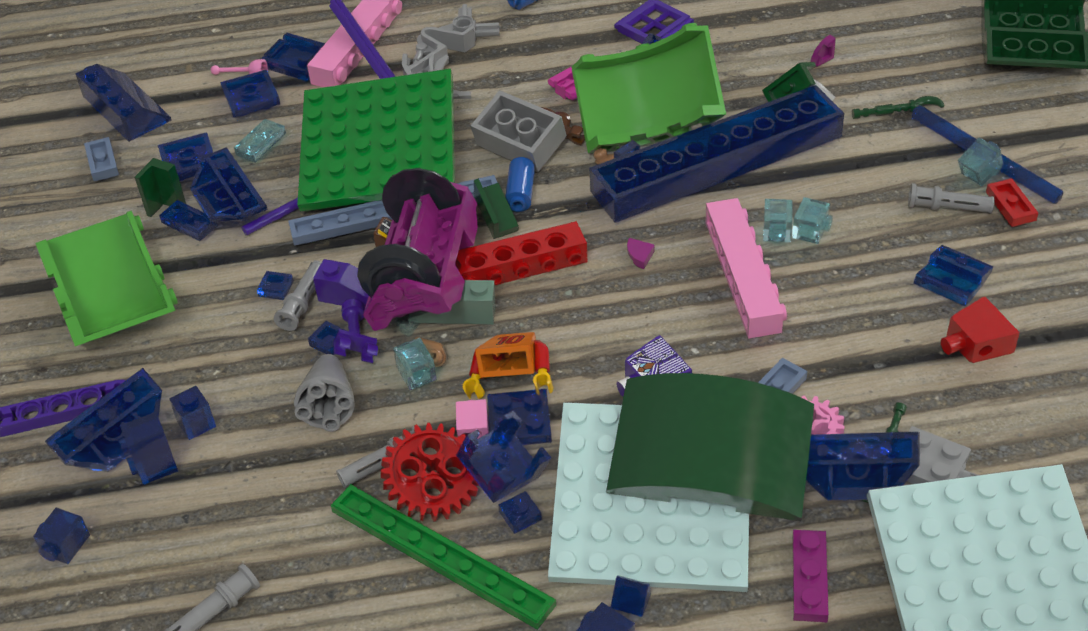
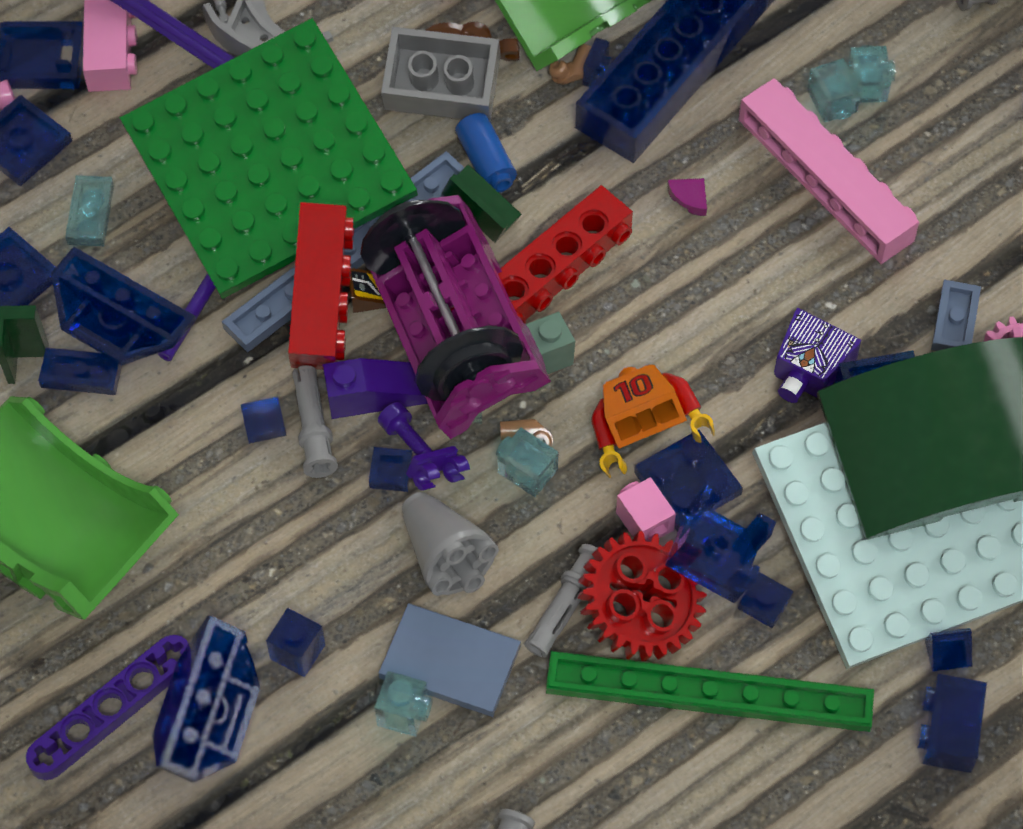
camera: 30 degrees left, 15 degrees up
clear blue brick [119,412,178,485] -> none
none -> red brick [288,202,354,370]
none -> clear light blue brick [375,671,433,737]
none -> sand blue tile [379,603,521,717]

